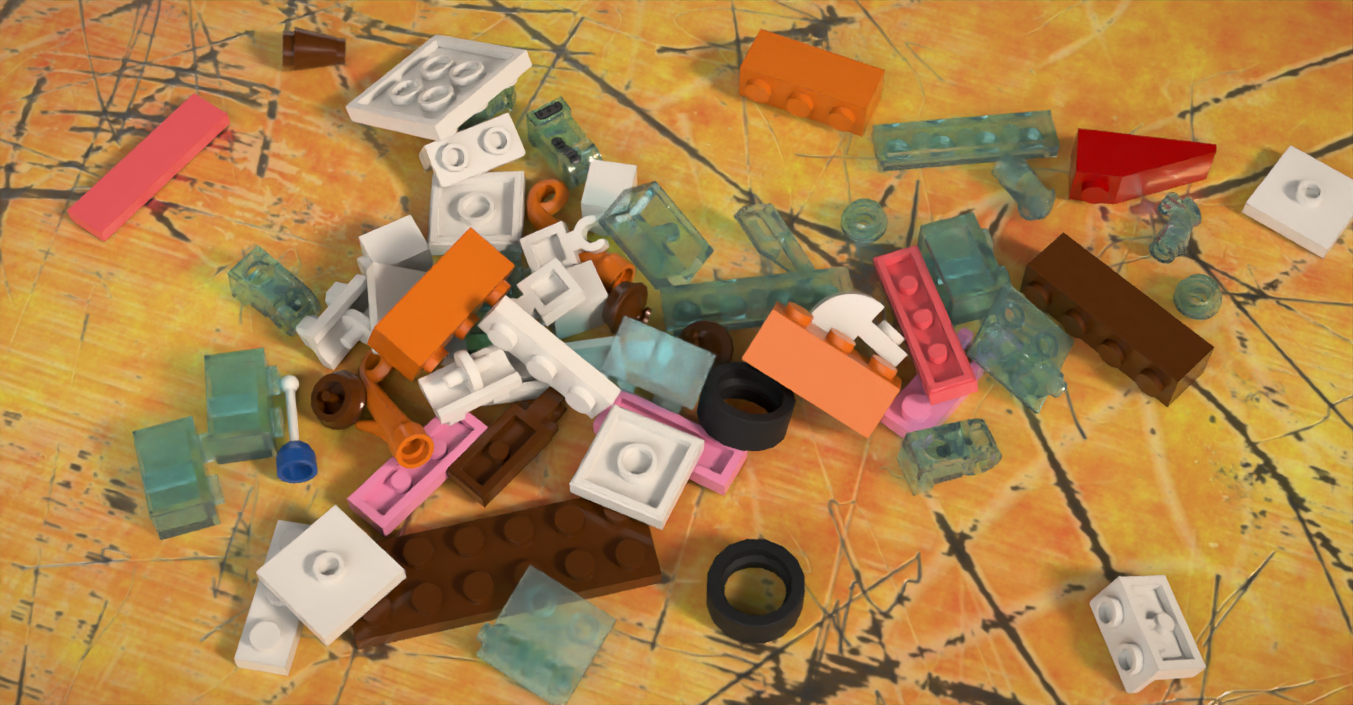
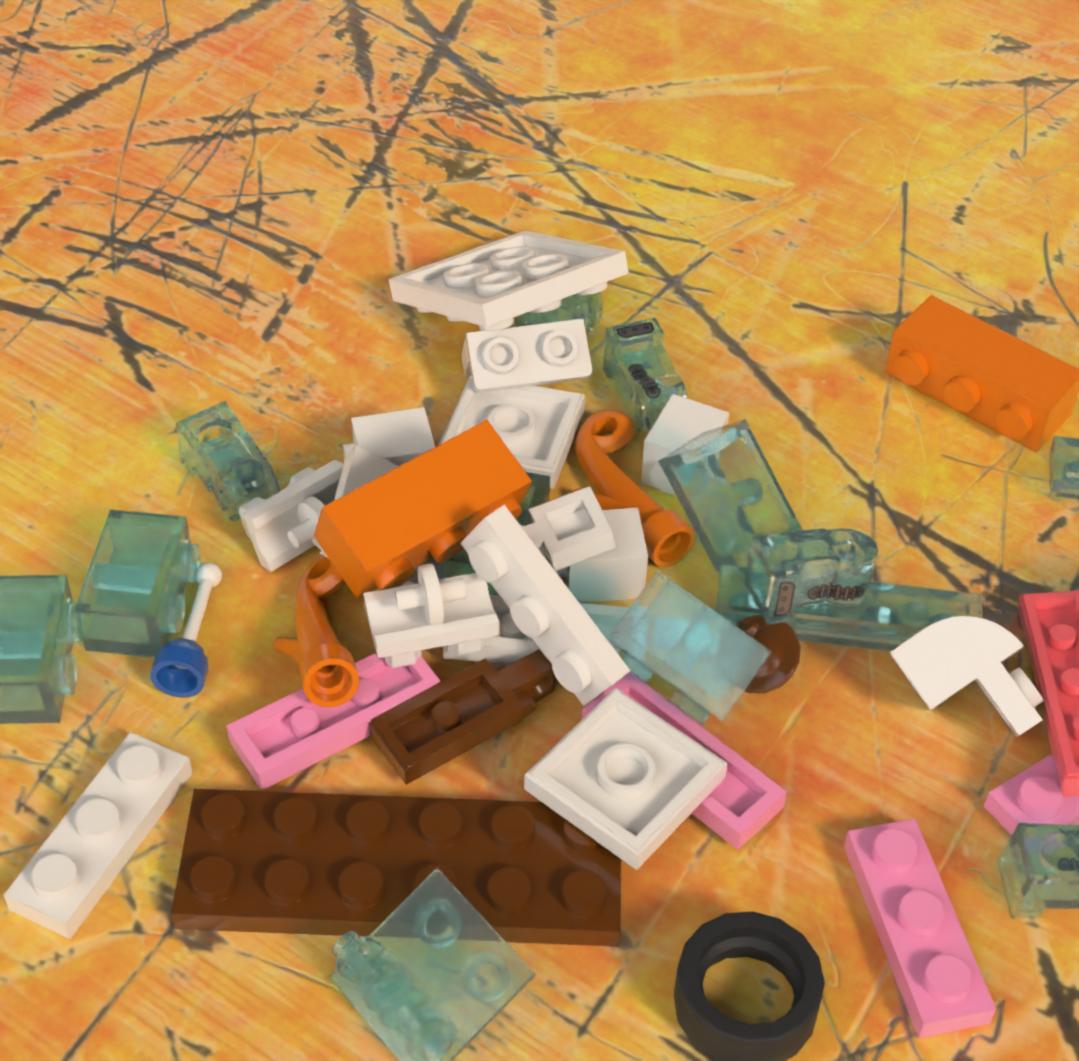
camera: 15 degrees right, 10 degrees down
coral tile [67,93,230,242] -> none
white plate [256,505,406,646] -> none
reddish brown cone [282,27,346,71] -> none
reddish brown hat [311,370,366,430] -> none
white plate [519,215,610,273] -> none
reddish brown hat [602,281,652,336] -> none
black tyre [696,362,796,451] -> none
clear light blue tile [734,203,816,282] -> none
orange brick [741,301,902,438] -> none
clear light blue plate [841,198,887,243] -> none
none -> clear light blue leg [744,528,878,624]
none -> bright pink plate [844,819,996,1038]

